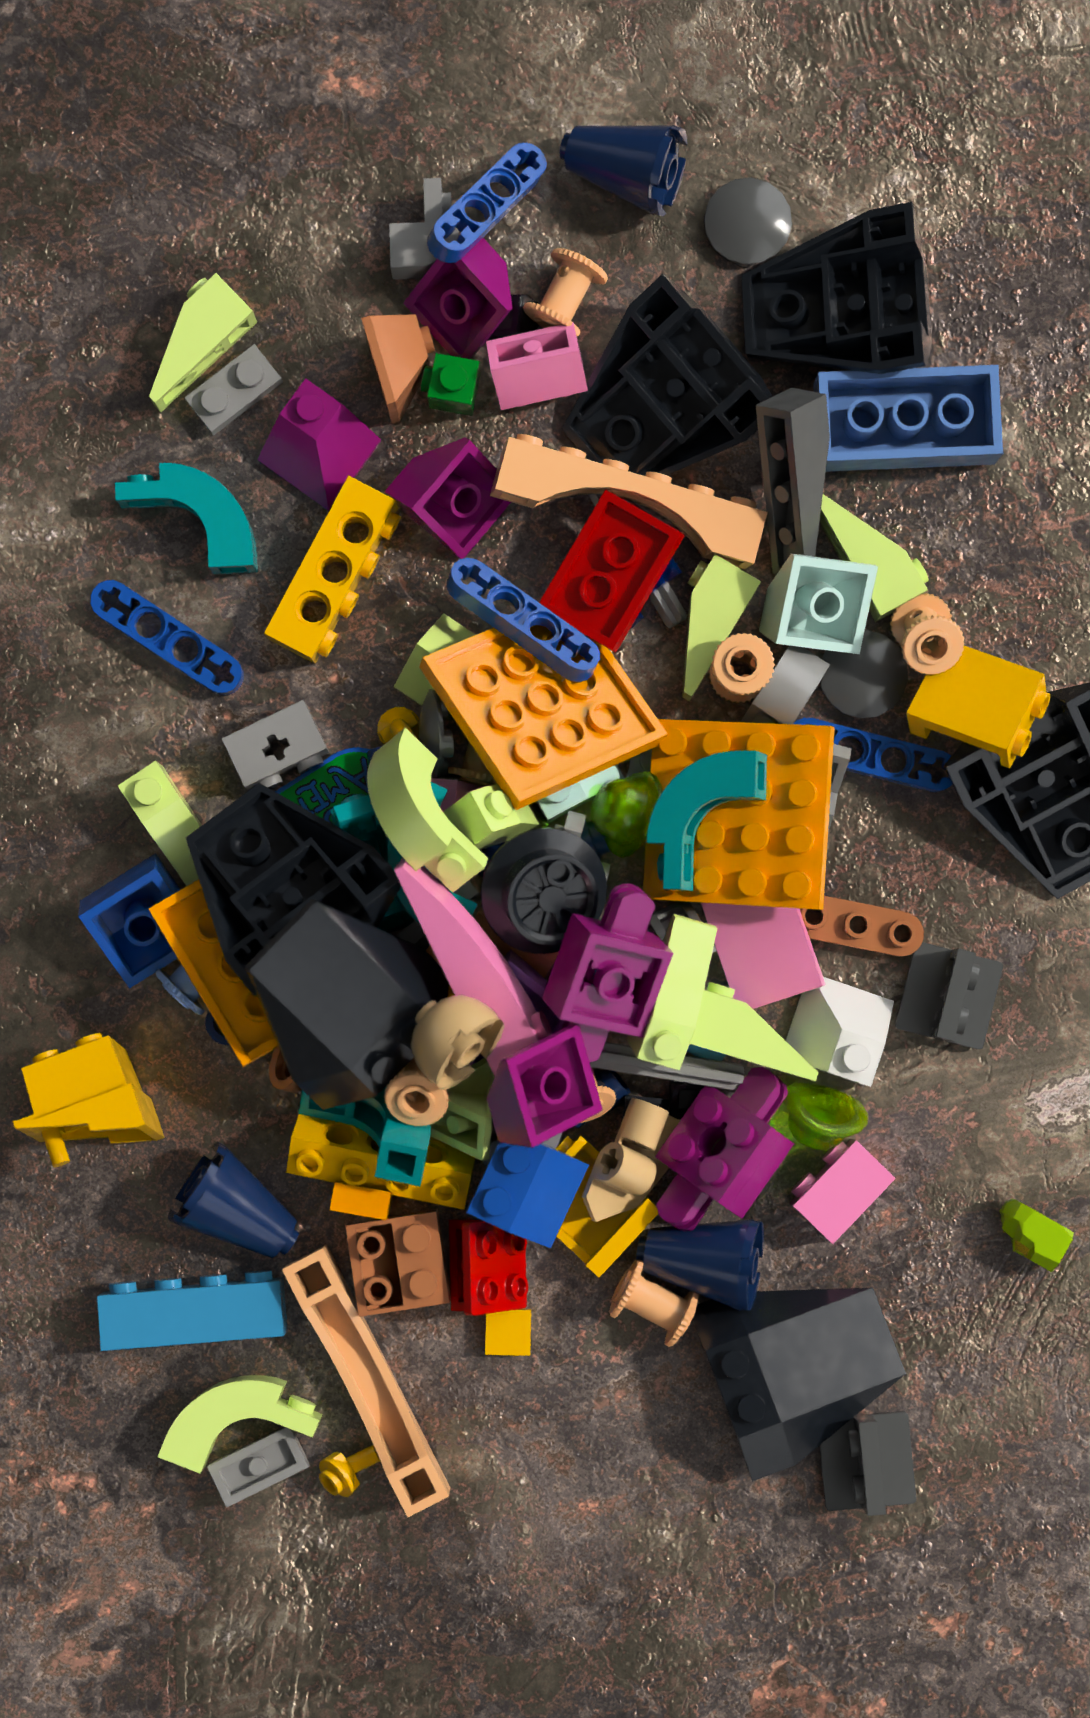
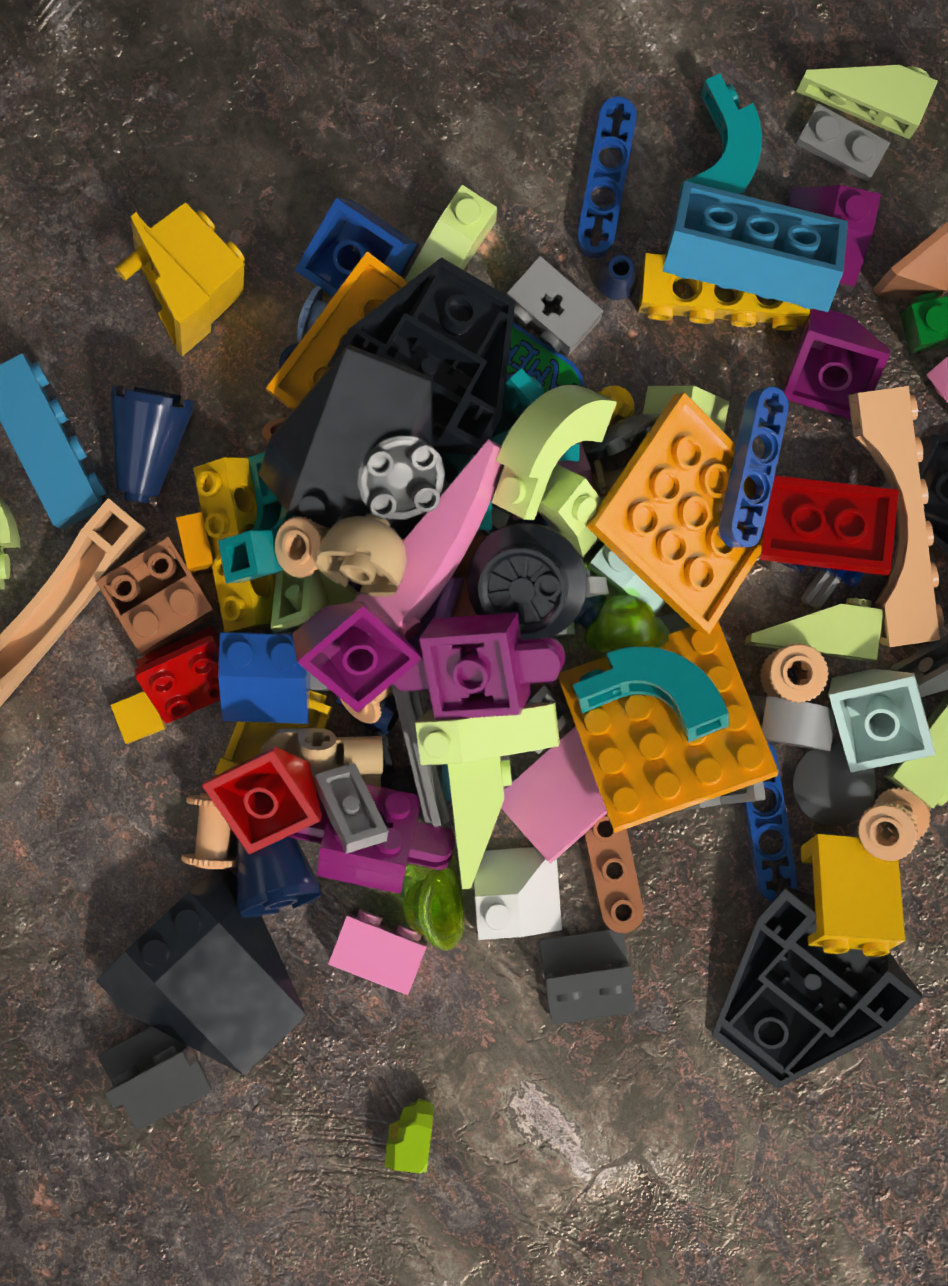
camera: 65 degrees right, 0 degrees up
none -> red slope [202,747,322,854]
none -> light grey plate [314,763,388,854]
none -> dish [357,436,445,519]
none -> dark blue cone [597,255,638,300]
none -> dark azure slope [663,181,848,312]

